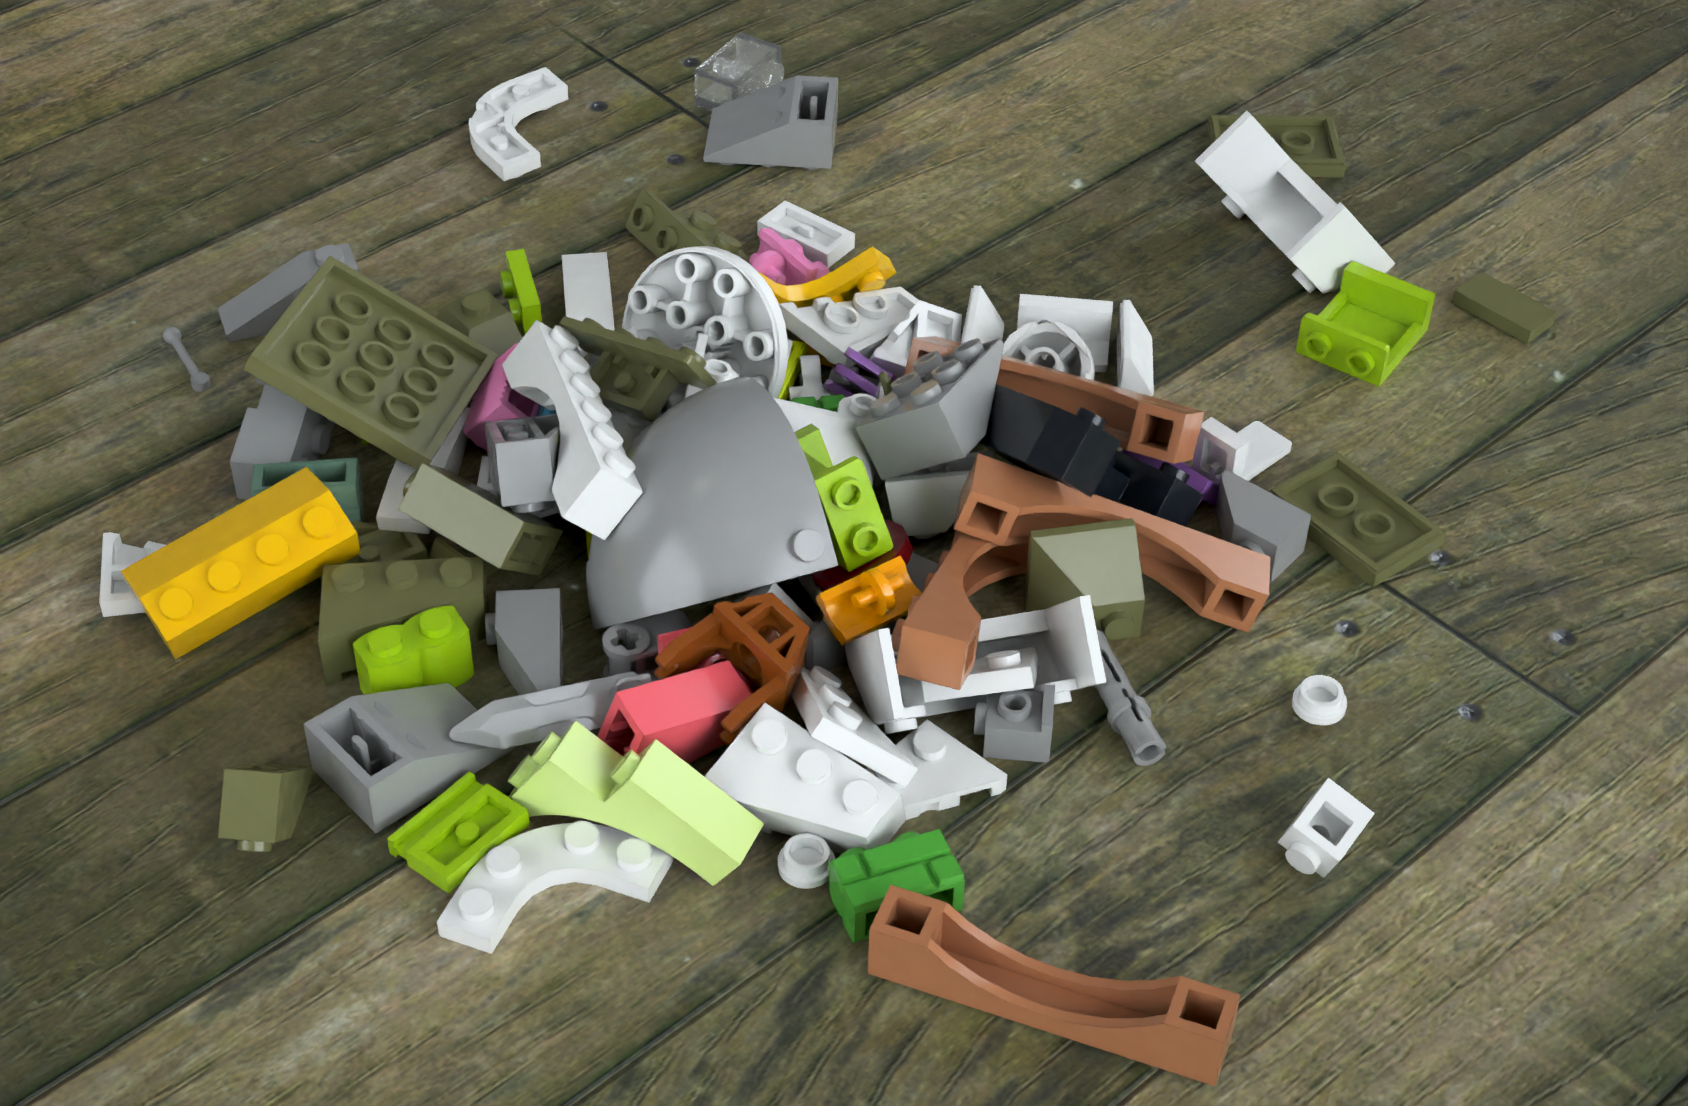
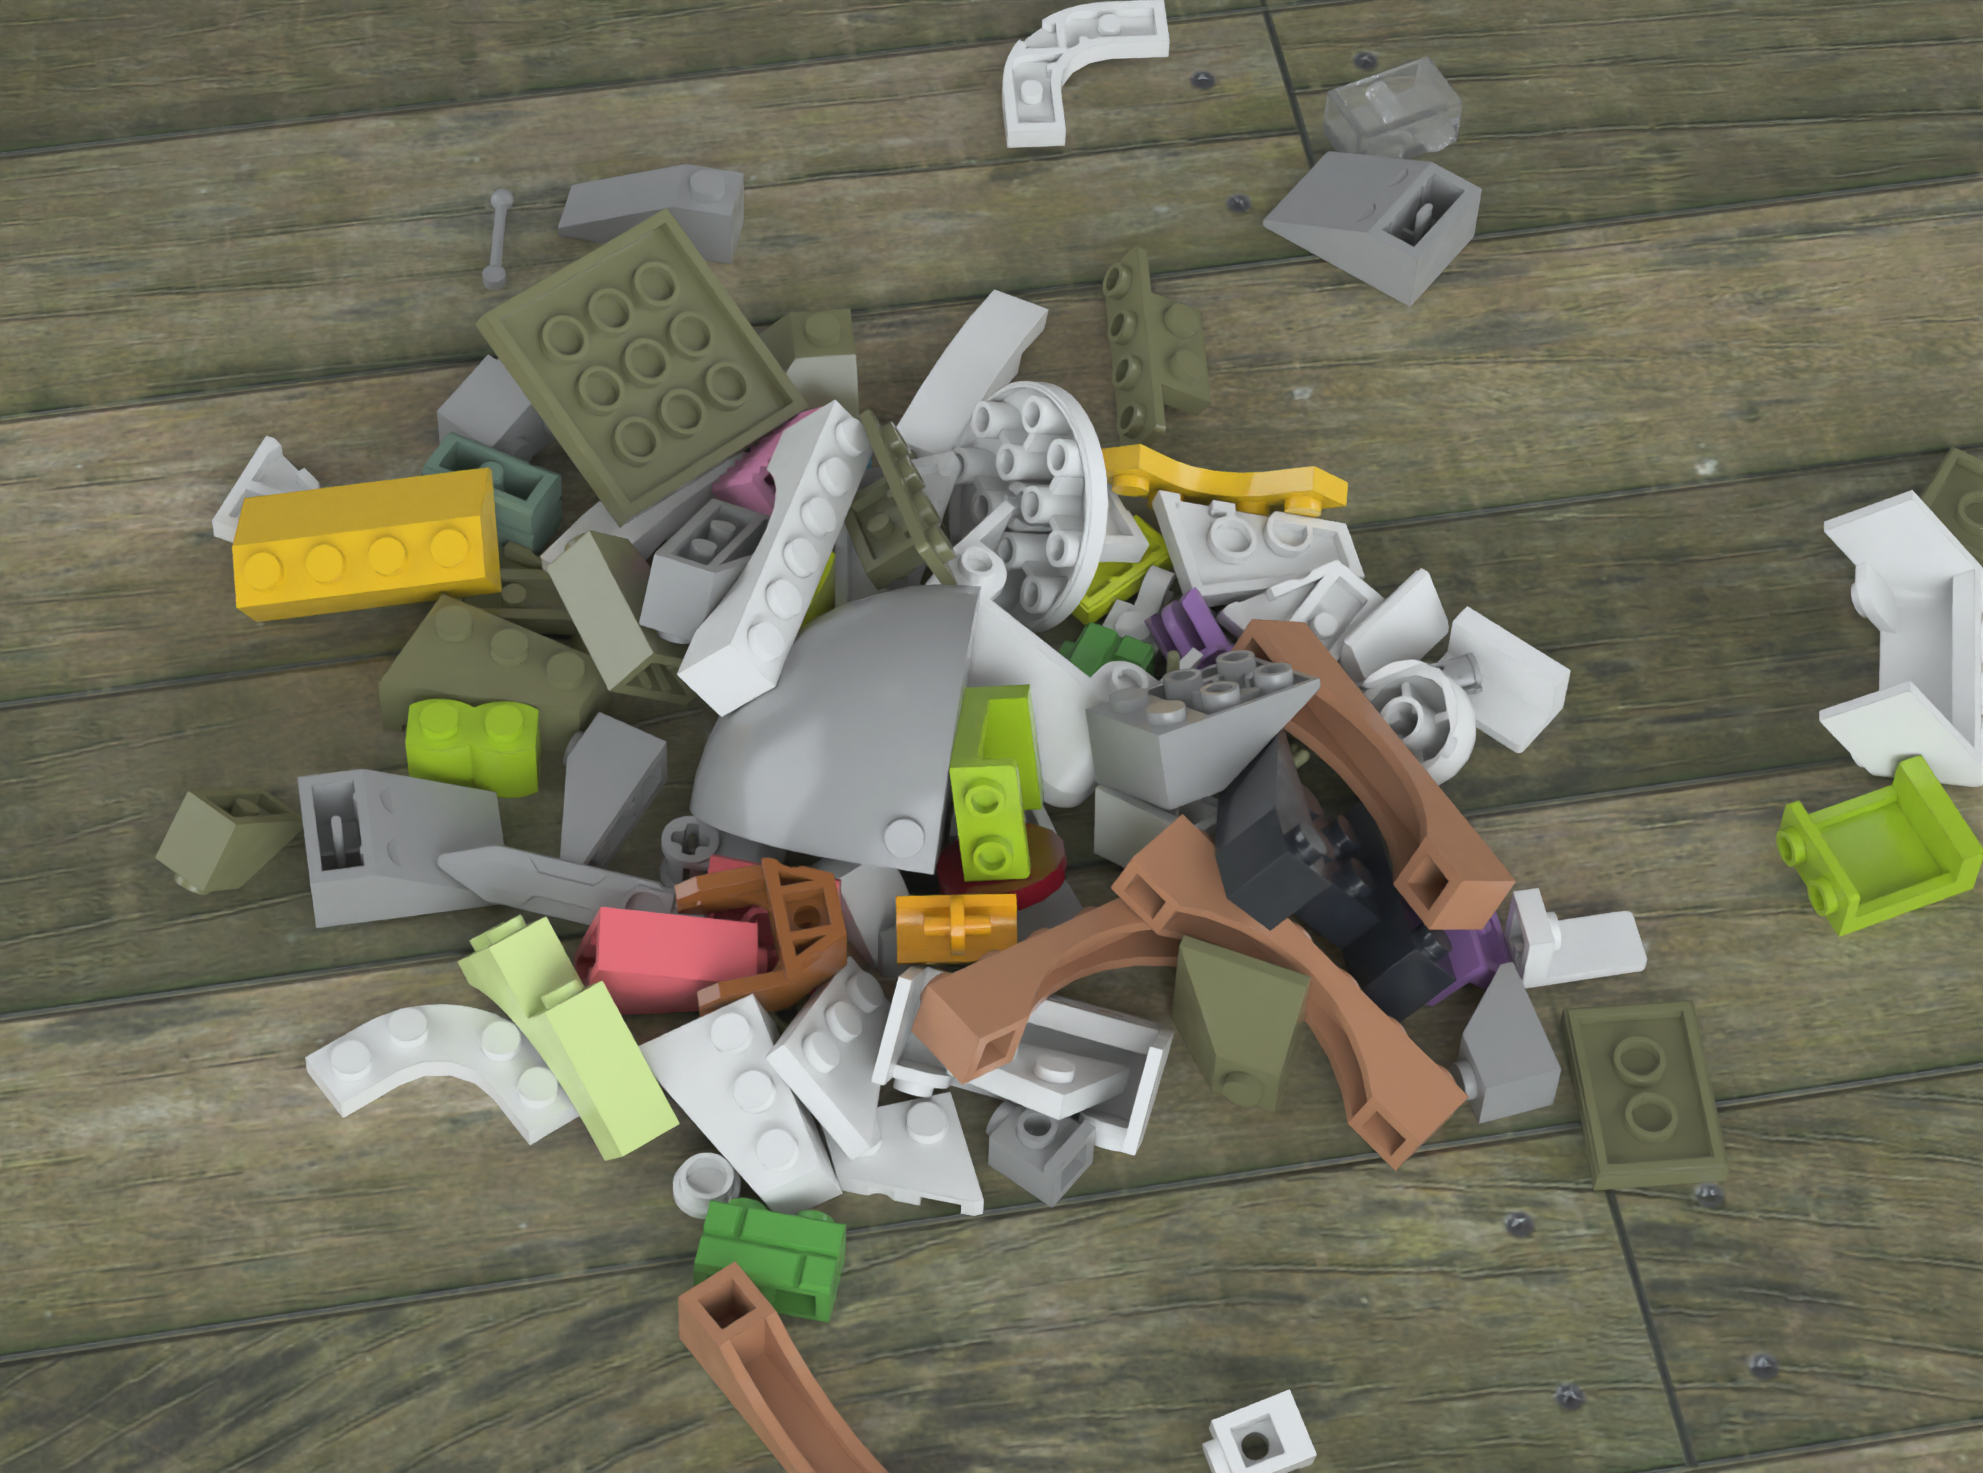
camera: 30 degrees right, 10 degrees up
lime plate [387,771,530,894] -> none
lime plate [499,249,542,338] -> none
bright pink hips [749,228,830,286] -> none
white plate [757,201,855,268] -> none
light grey pin [1094,630,1166,766] -> none
white slope [1116,300,1154,396] -> none
white plate [1292,675,1347,725] -> none

